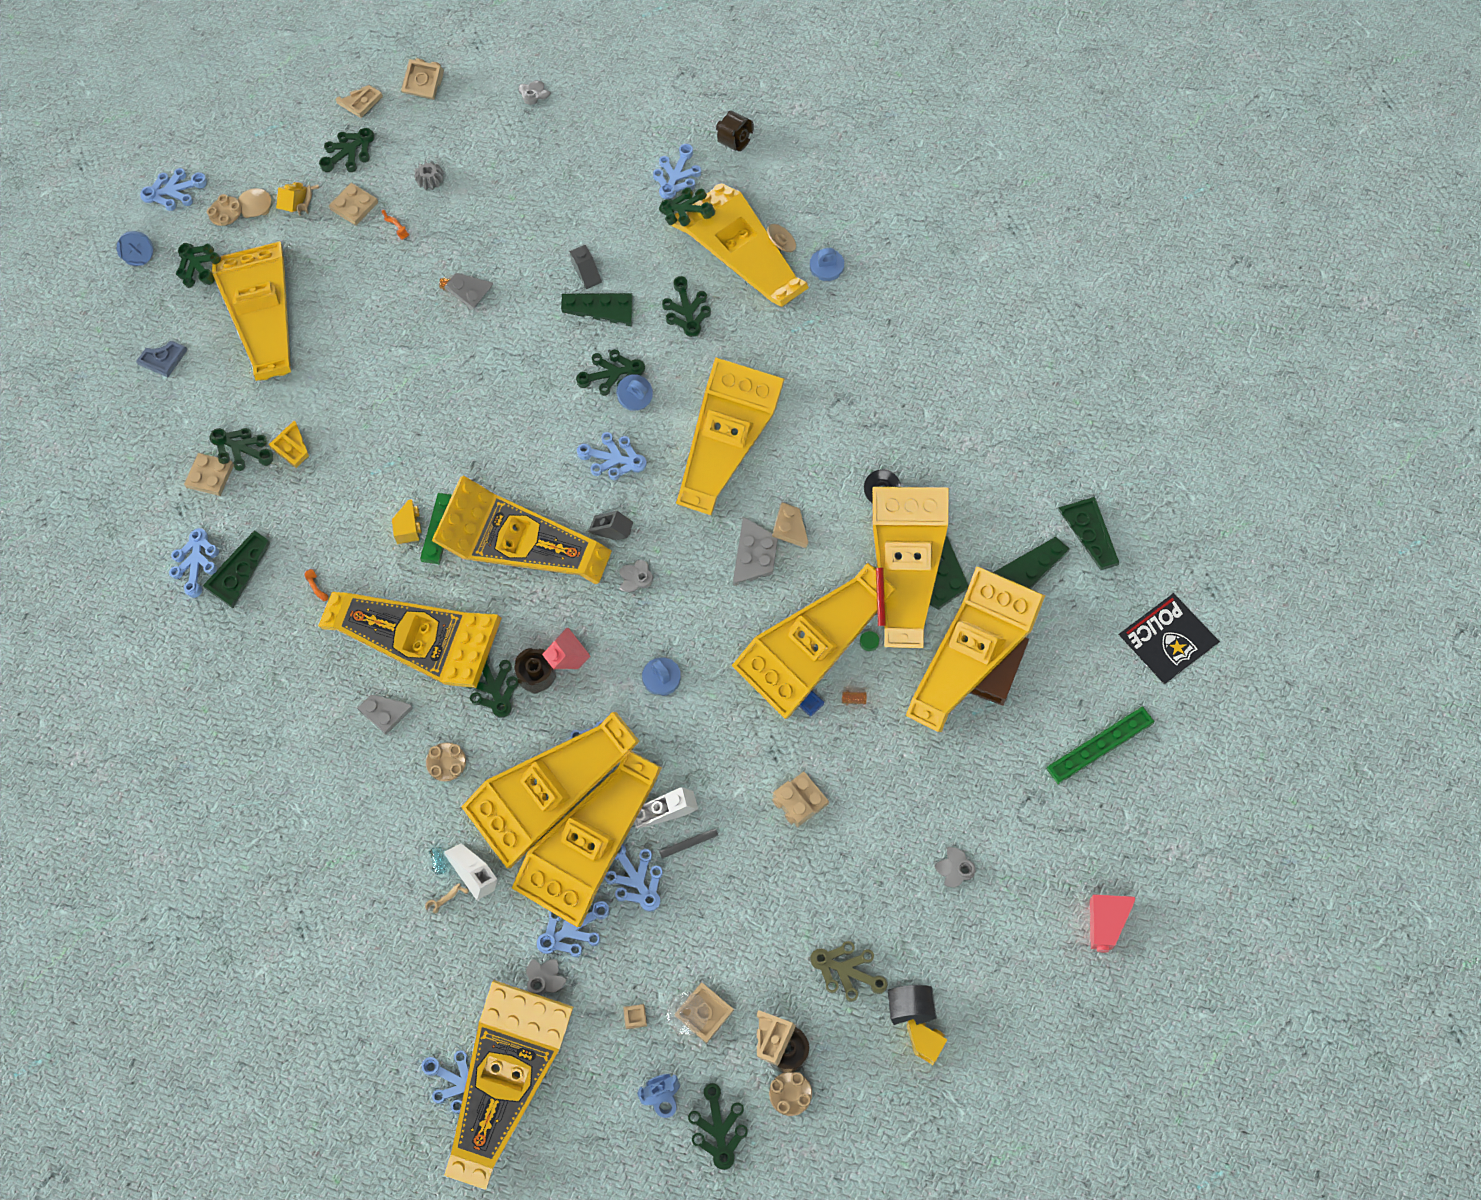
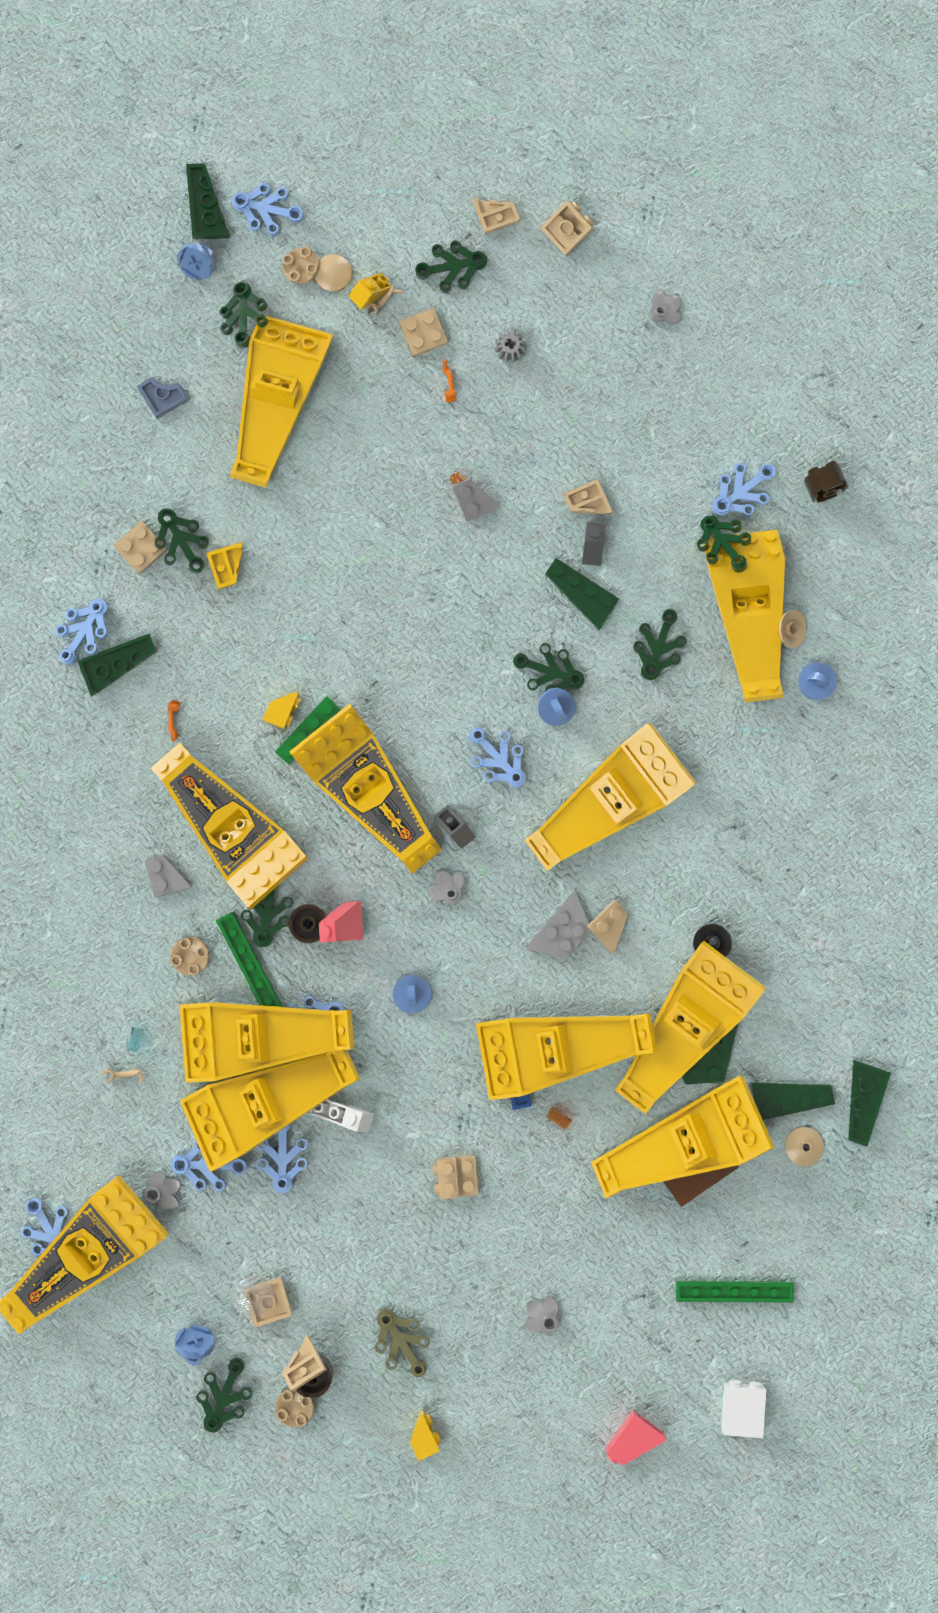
camera: 30 degrees right, 20 degrees up
white slope [444,843,498,900] -> none
tan tile [623,1004,647,1030] -> none
dark grey bar [659,828,718,859] -> none
green tile [860,631,879,651] -> none
red bar [876,568,886,626] -> none
black slope [888,985,937,1025] -> none
black sticker [1118,593,1220,684] -> none
none -> dark green wing [186,163,230,239]
none -> green tile [216,912,283,1007]
none -> tan wing [563,479,612,515]
none -> white brick [721,1380,766,1438]
none -> tan dish [785,1127,824,1166]

